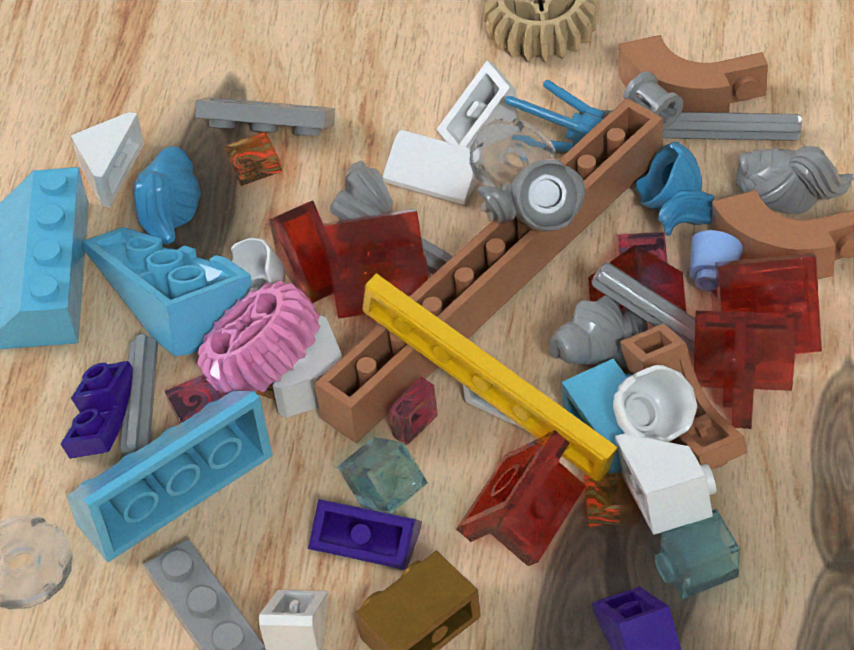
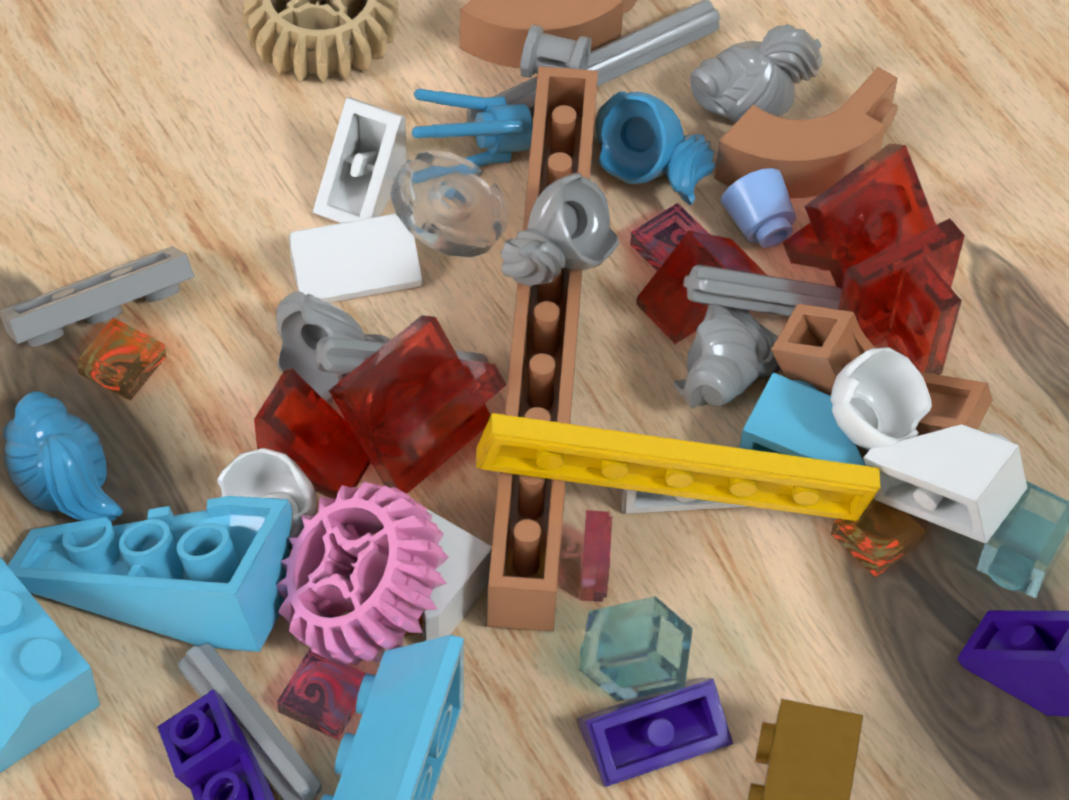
camera: 45 degrees left, 5 degrees up
clear red bracket [456,430,586,566] -> none

